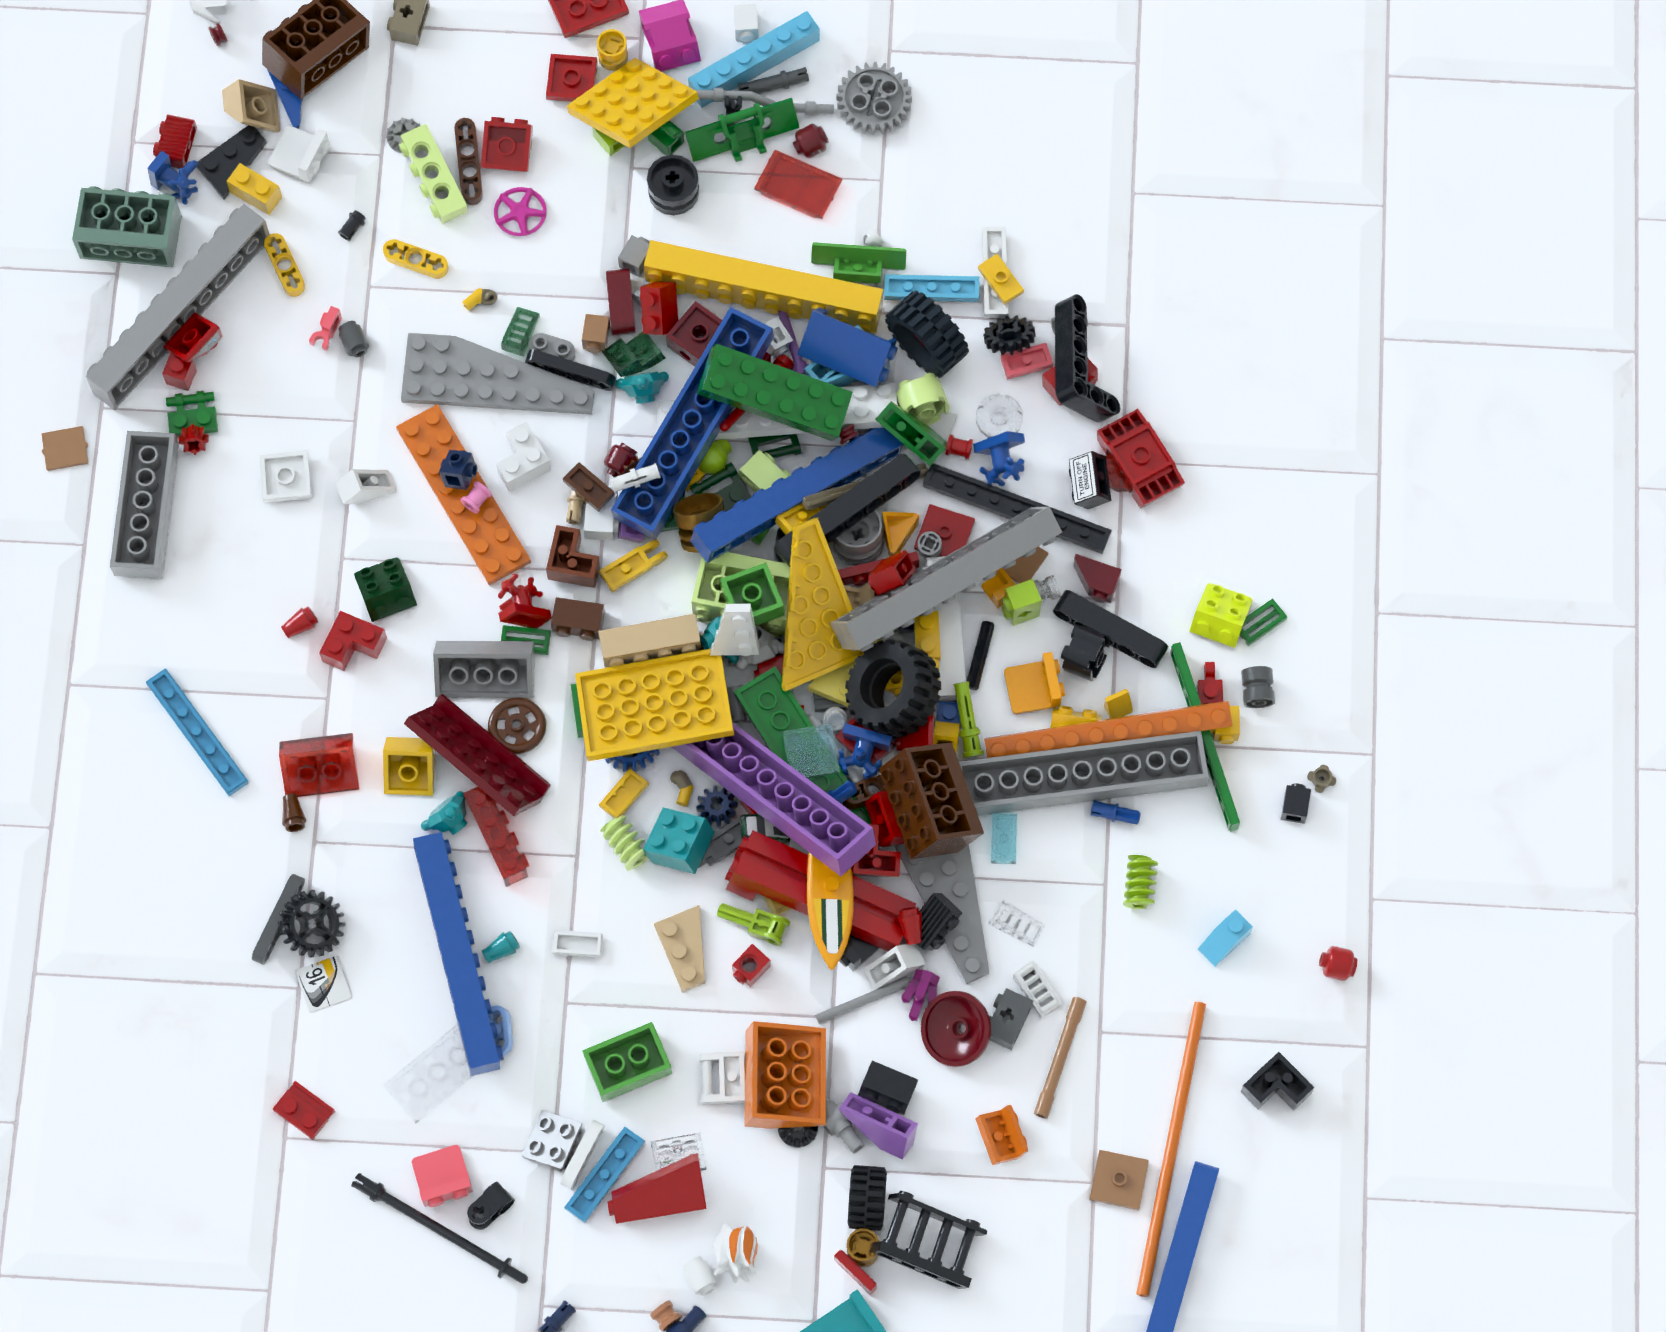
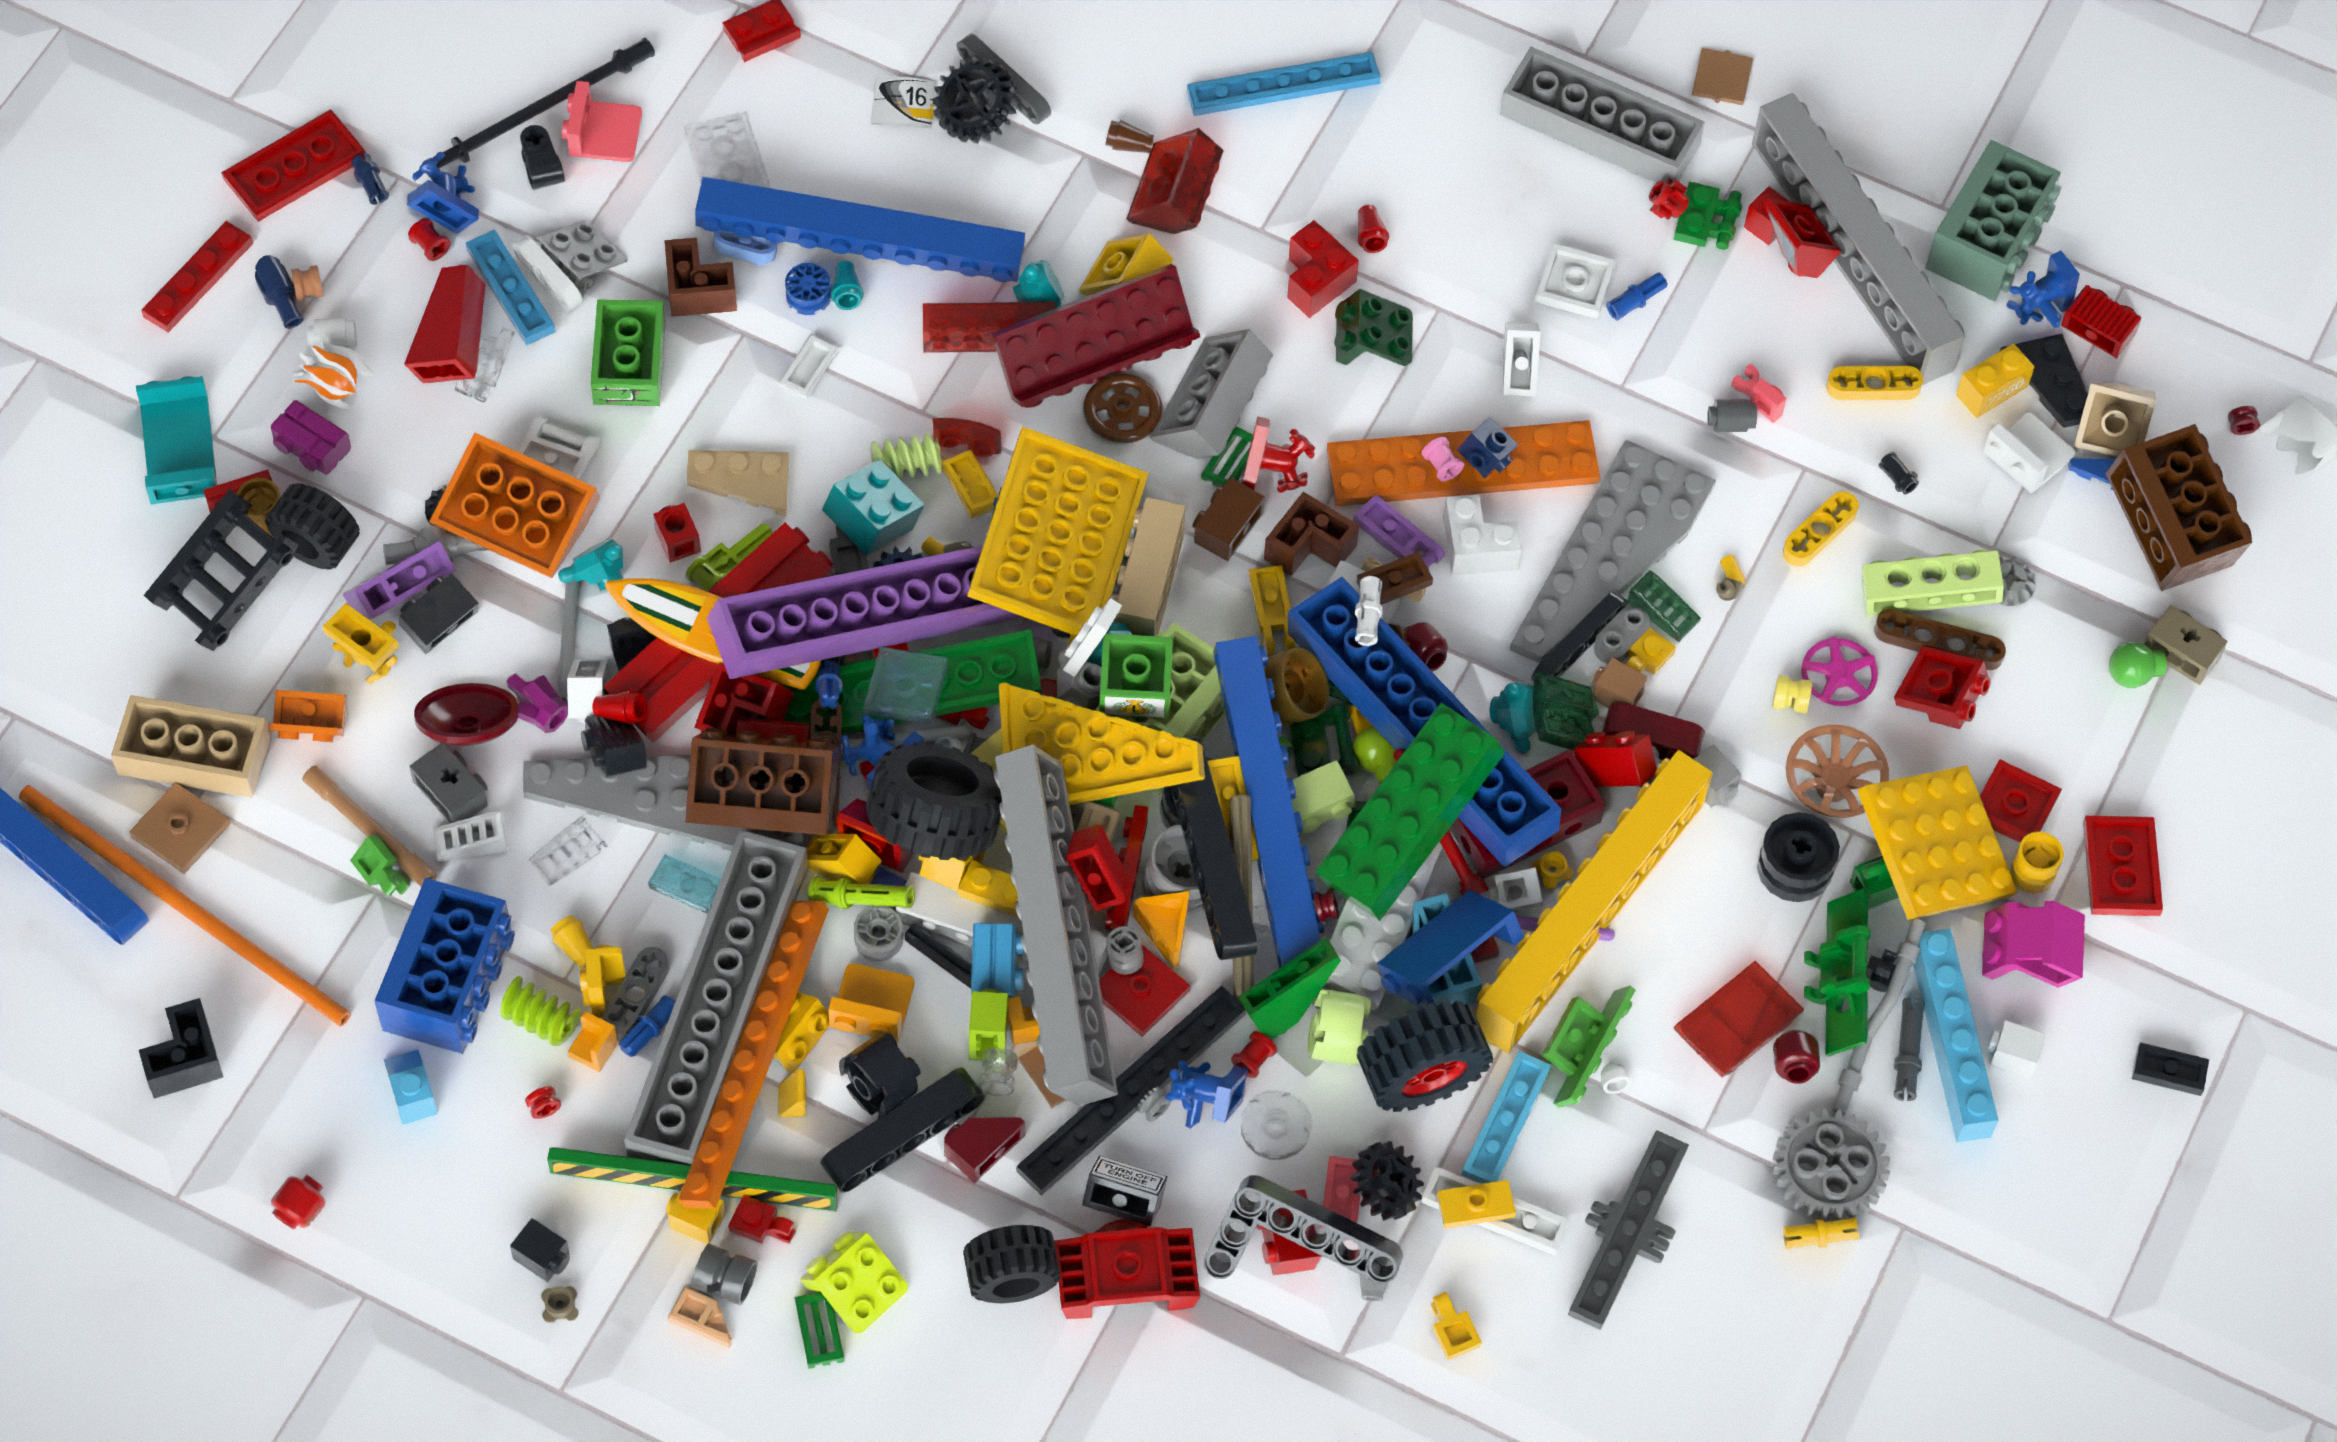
camera: 110 degrees right, 10 degrees down
none -> tan brick [111,695,271,798]
none -> magenta brick [270,400,351,475]
none -> yellow piece [322,603,399,684]
none -> bright green plate [350,835,410,896]
none -> blue brick [374,878,515,1054]
none -> blue piece [407,152,479,234]
none -> red bush [408,218,451,261]
none -> red bush [525,1086,561,1119]
none -> yellow cone [550,915,594,969]
none -> teal rock [558,538,624,591]
none -> light orange panel [568,1011,618,1072]
none -> yellow bracket [580,945,626,1018]
none -> dark grey beam [602,947,669,1041]
none -> copper brick [664,237,737,317]
none -> light nougat tile [668,1286,732,1348]
none -> blue wheel [785,263,831,316]
none -> light grey wheel [854,906,903,961]
none -> clear red slope [932,418,1001,457]
none -> black tyre [963,1225,1061,1304]
none -> dark azure brick [971,923,1025,998]
none -> light grey bush [1137,1086,1172,1123]
none -> medium lavender plate [1353,495,1445,571]
none -> yellow plate [1430,1292,1482,1361]
none -> dark grey hinge [1568,1130,1689,1330]
none -> blue axle [1606,272,1668,321]
none -> yellow plate [1625,628,1676,675]
none -> light yellow wheel [1772,675,1812,714]
none -> yellow pin [1783,1217,1859,1250]
none -> nougat wheel [1785,725,1889,818]
none -> bright green piece [2109,641,2167,688]

